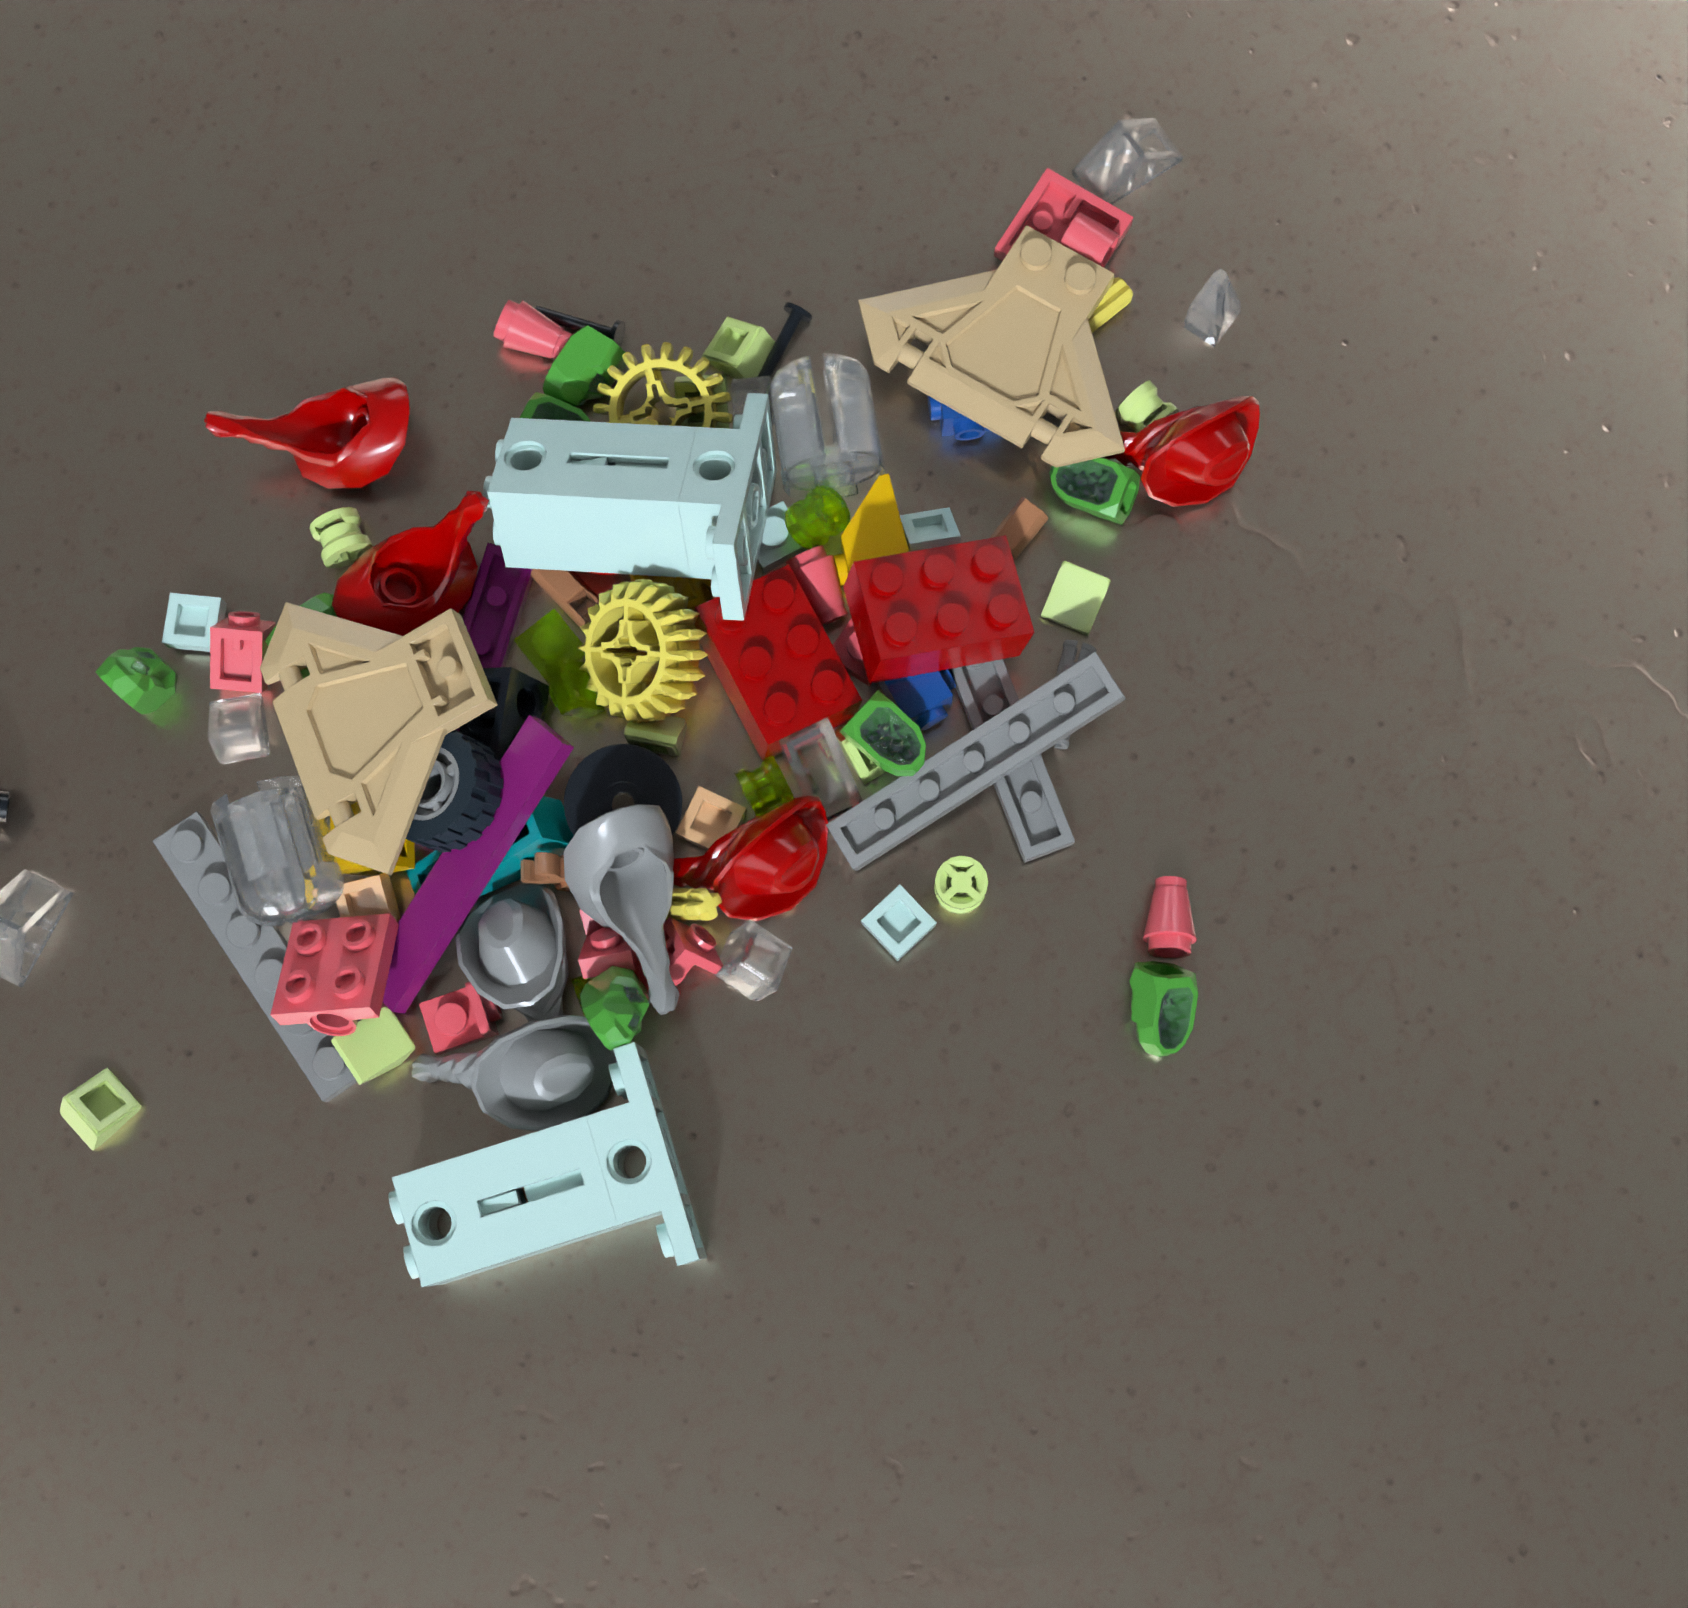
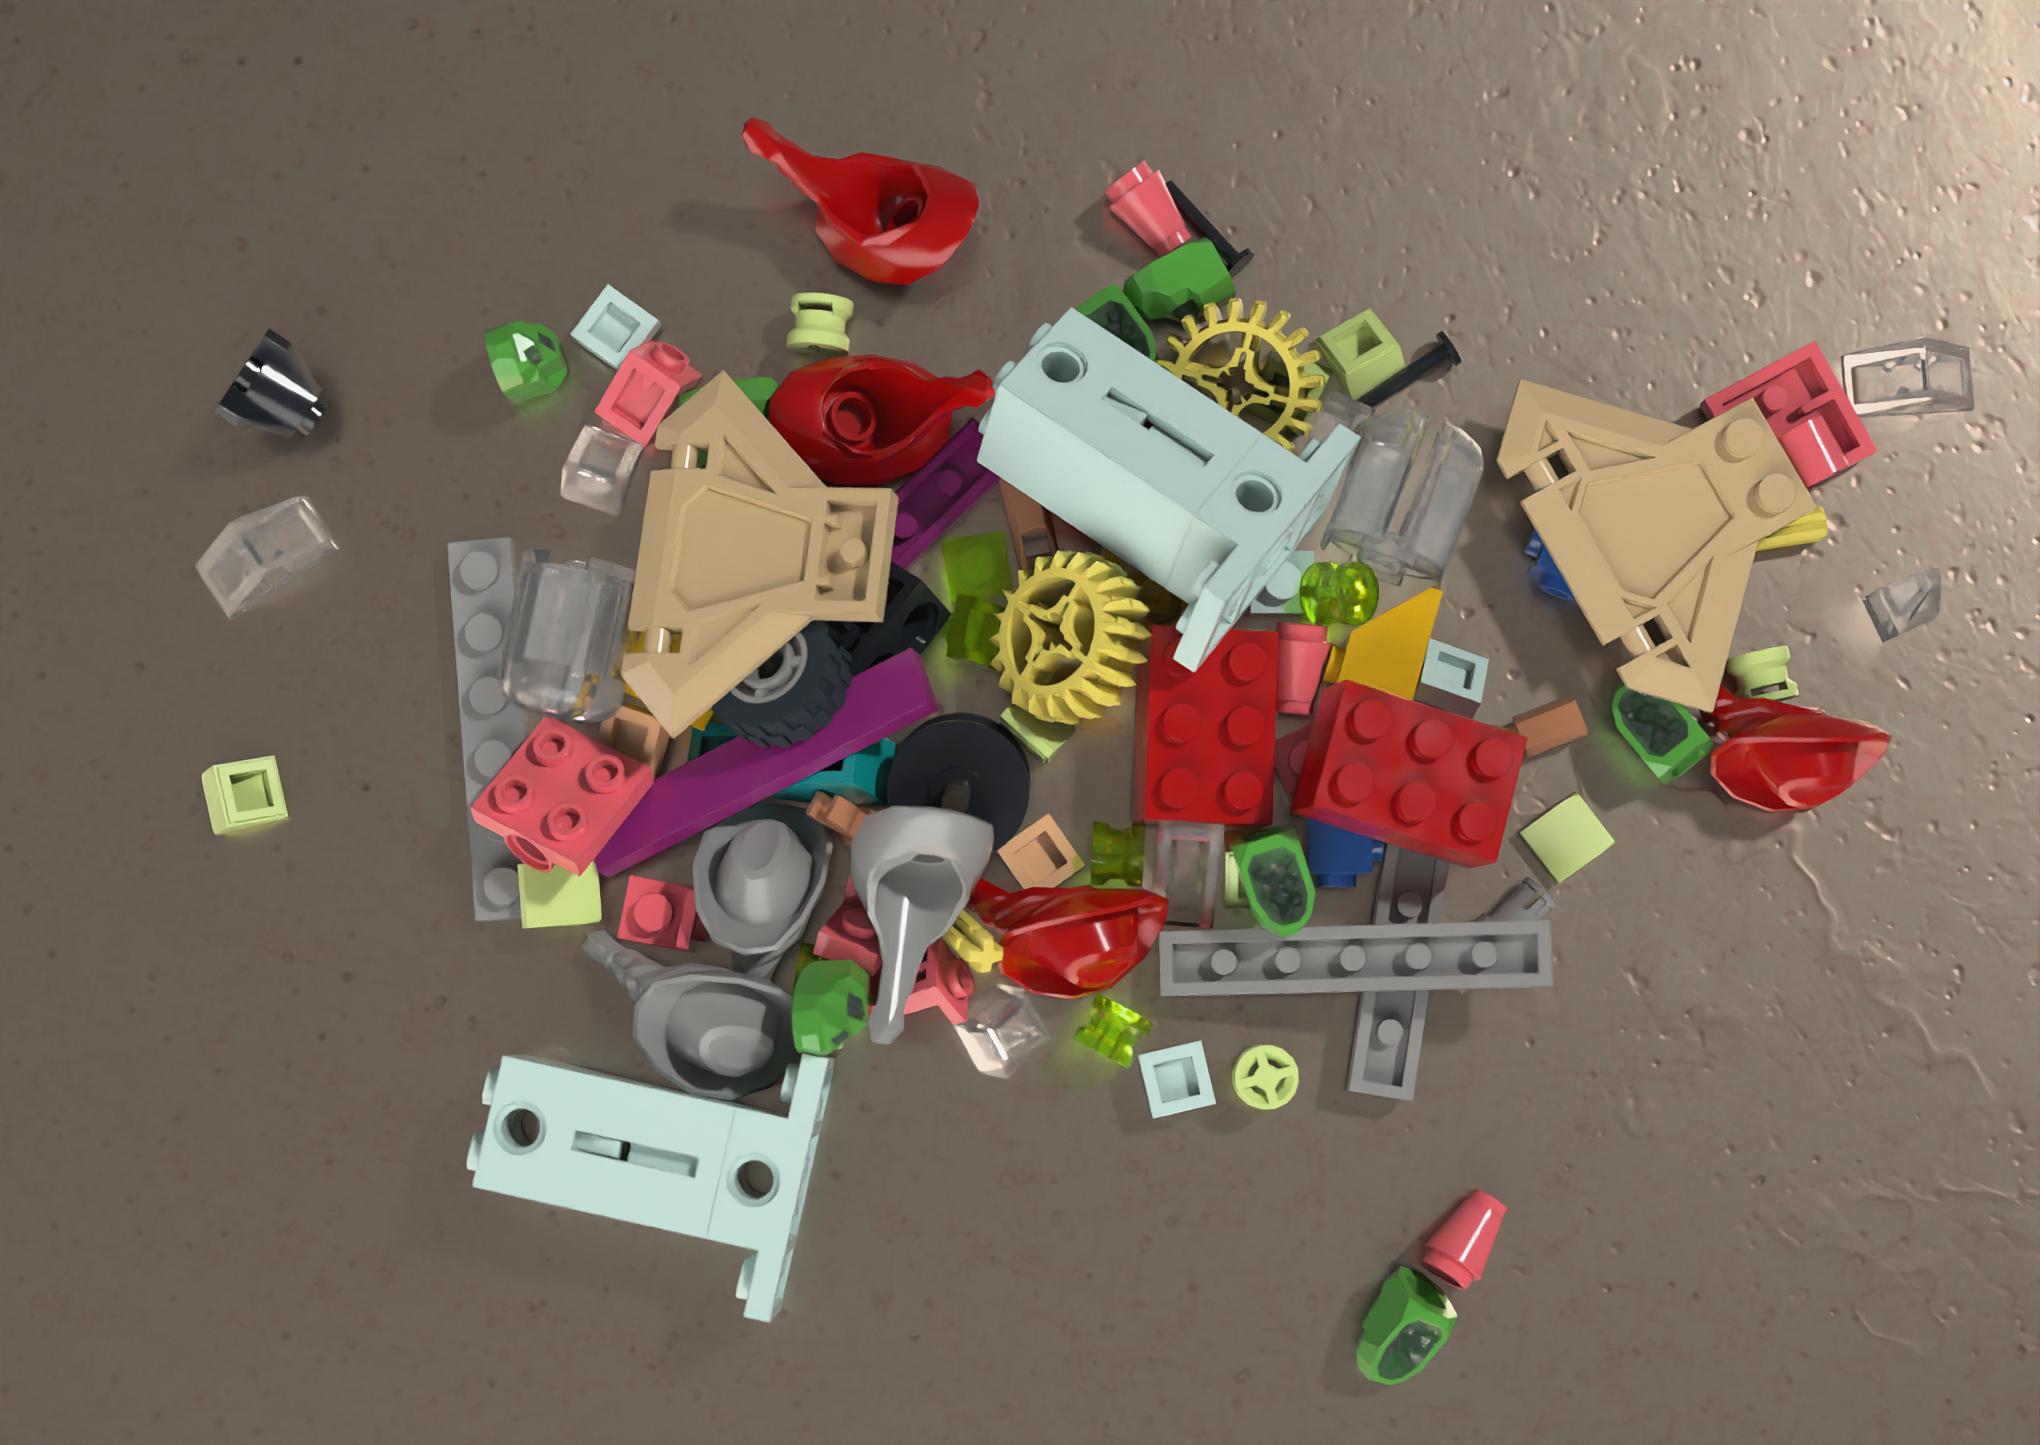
camera: 30 degrees right, 5 degrees up
none -> clear neon green wheel [1073,993,1154,1069]

